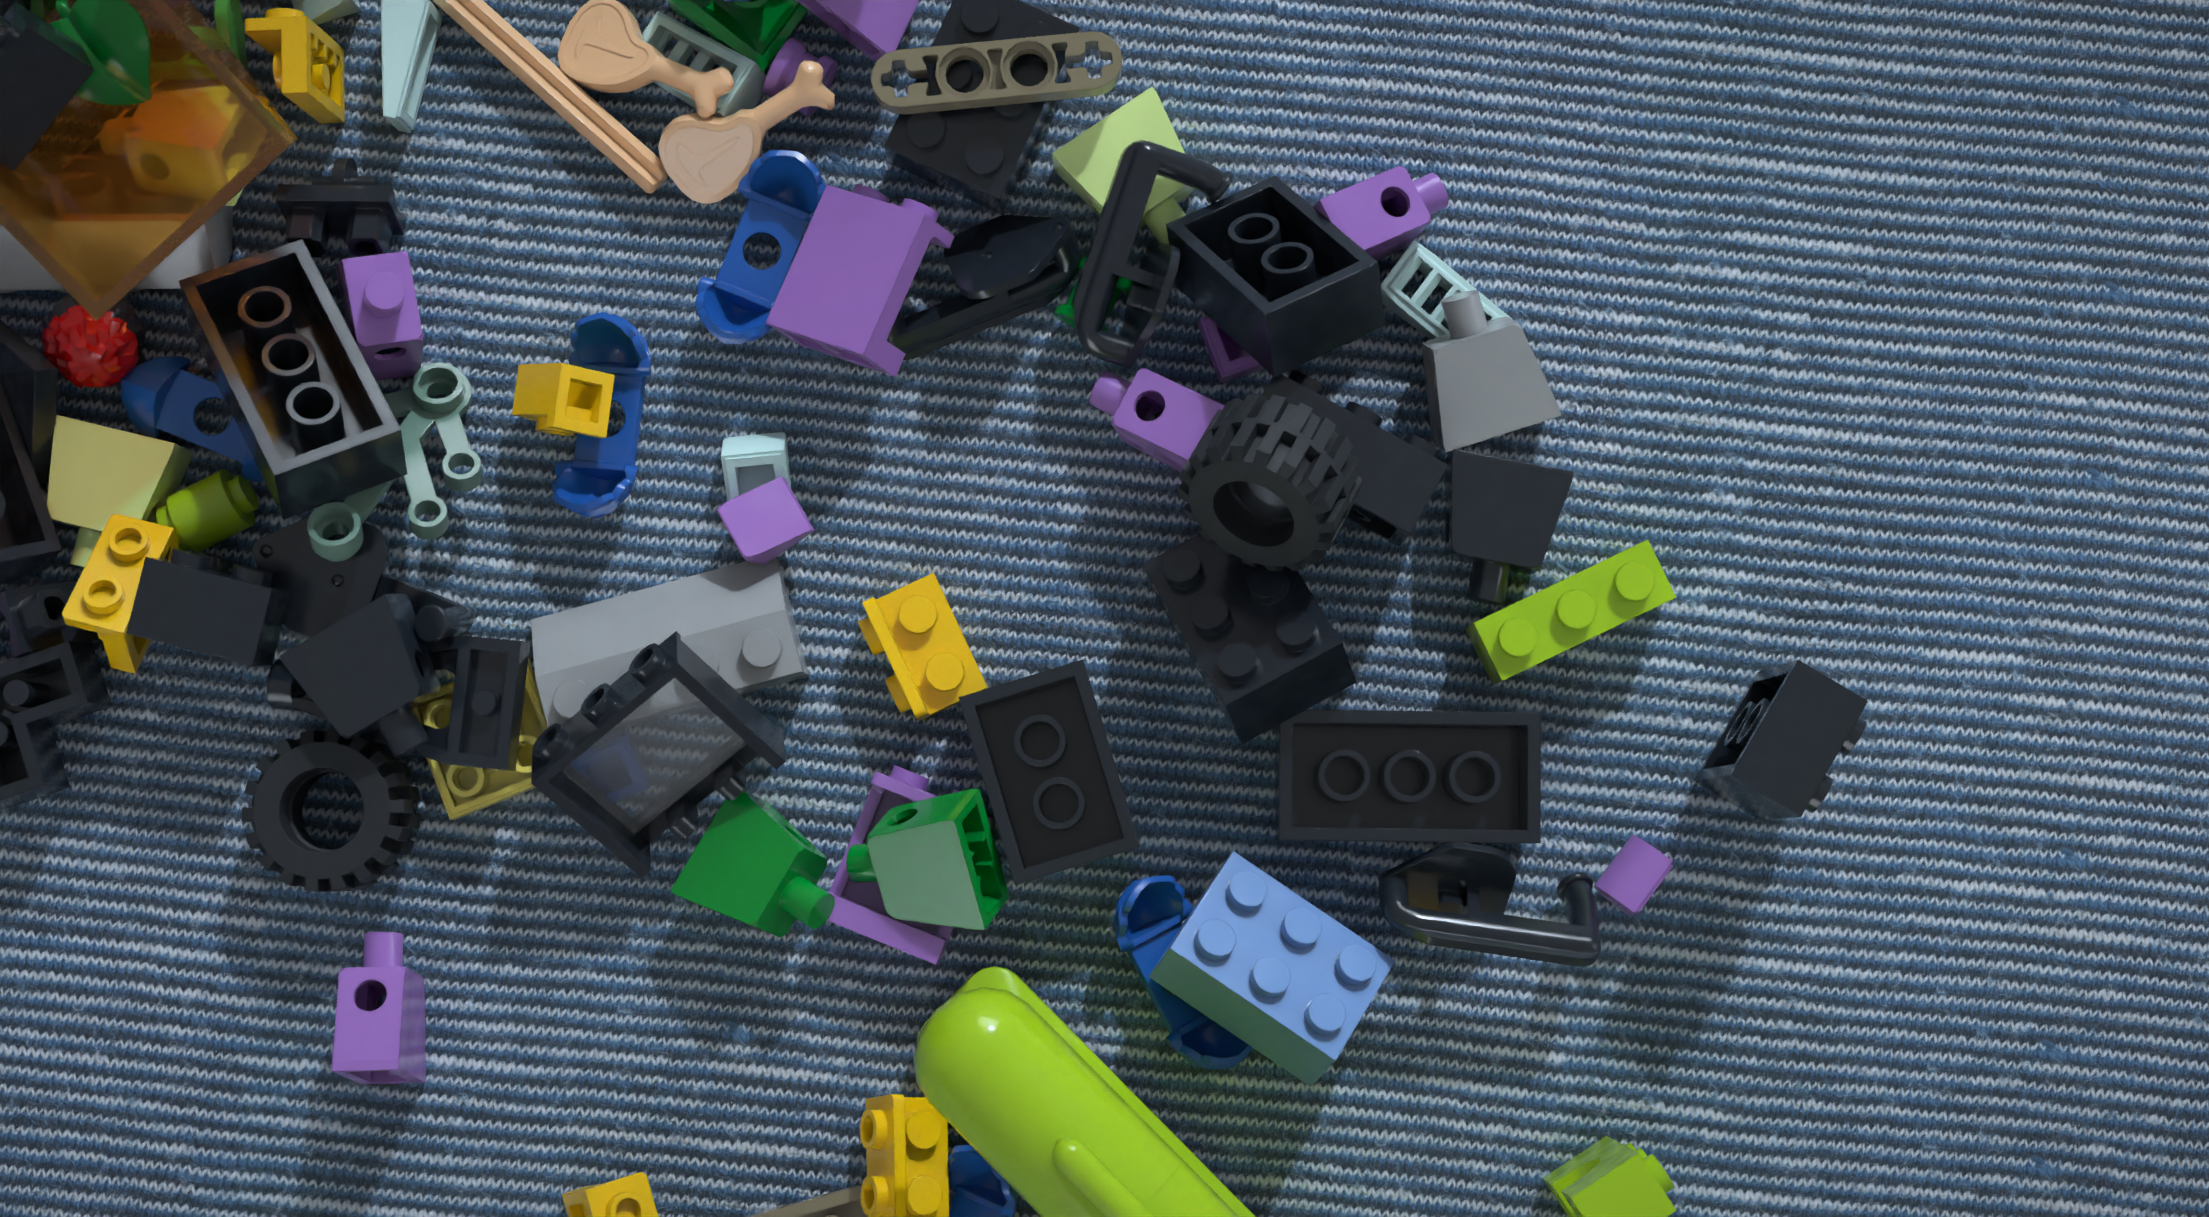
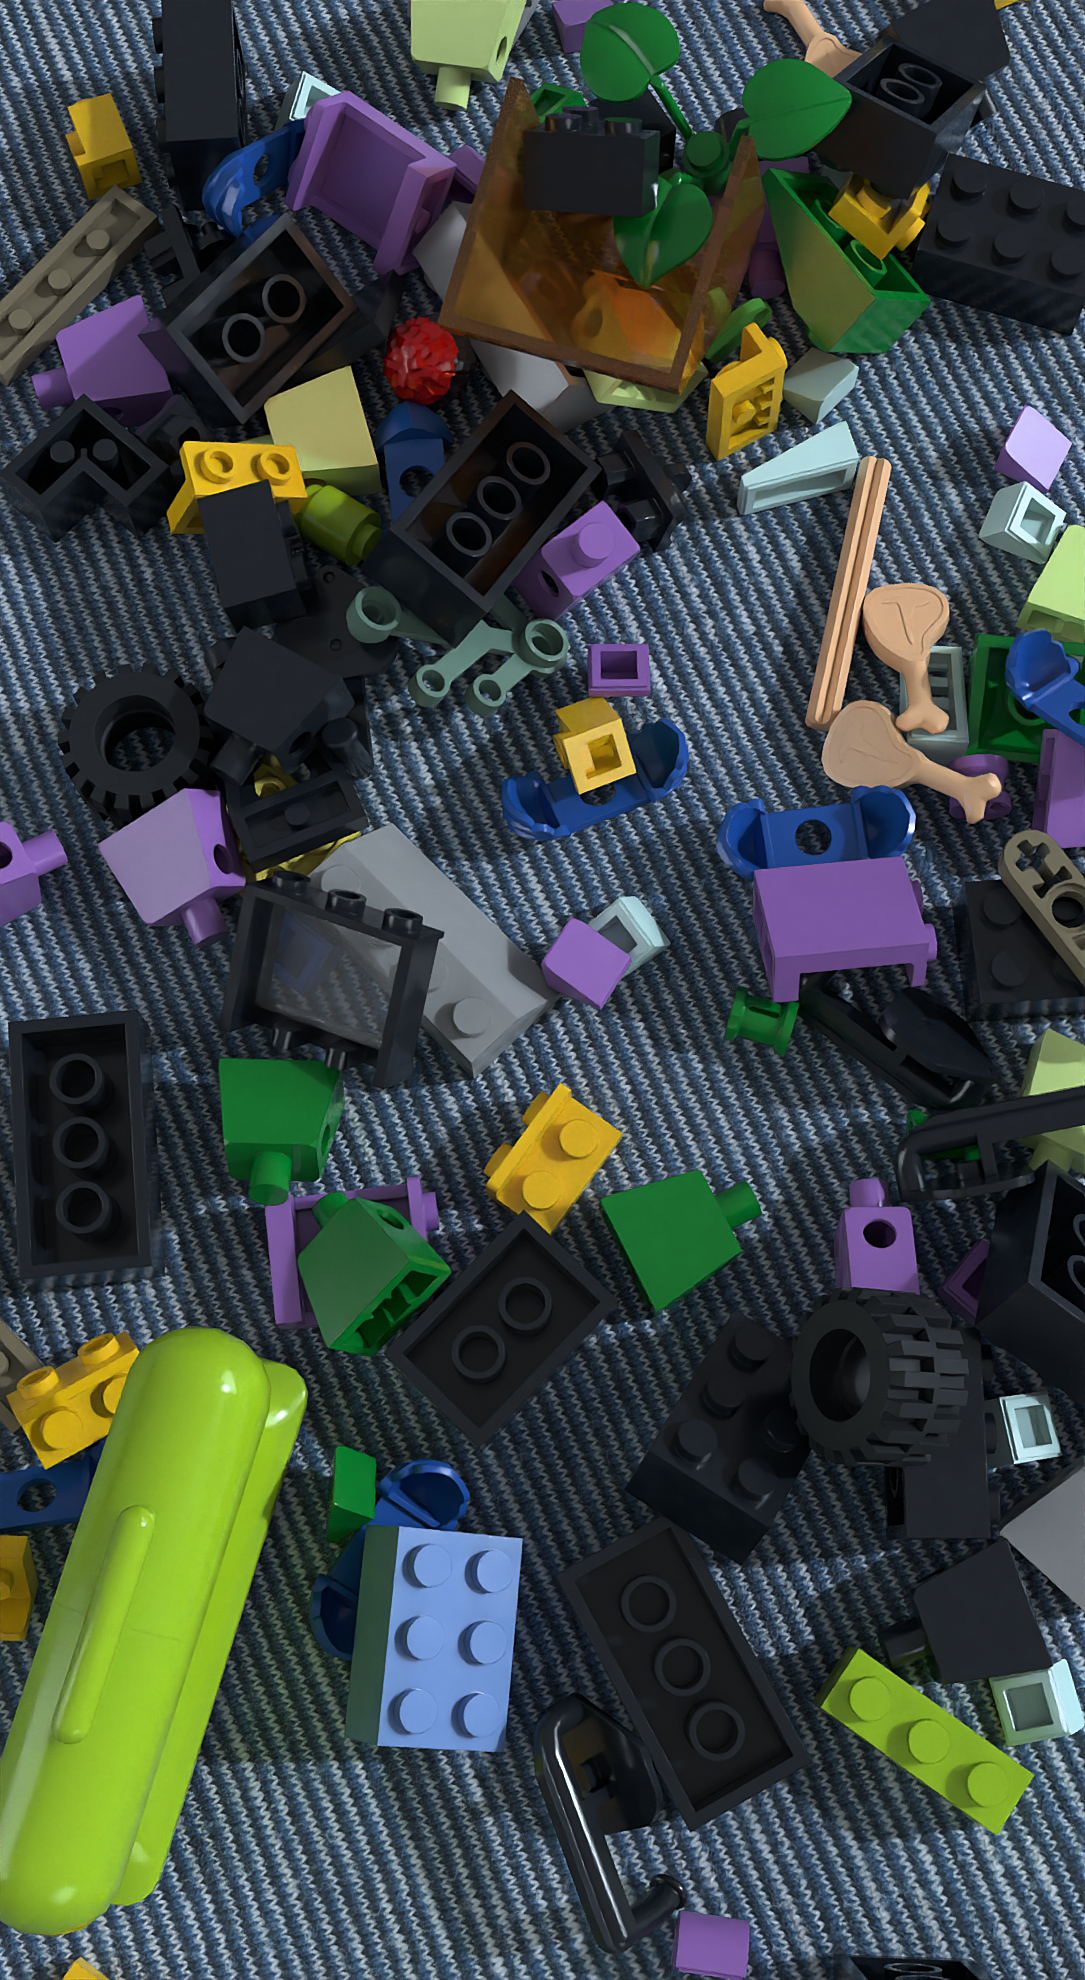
camera: 60 degrees right, 10 degrees down
none -> black brick [8,1009,165,1290]
none -> medium lavender torso [97,788,246,948]
none -> green slope [326,1446,377,1544]
none -> medium lavender slope [587,644,650,697]
none -> green torso [598,1170,762,1318]
none -> green bush [723,985,799,1057]
none -> light aqua slope [984,1390,1062,1469]
none -> light aqua slope [989,1659,1085,1747]

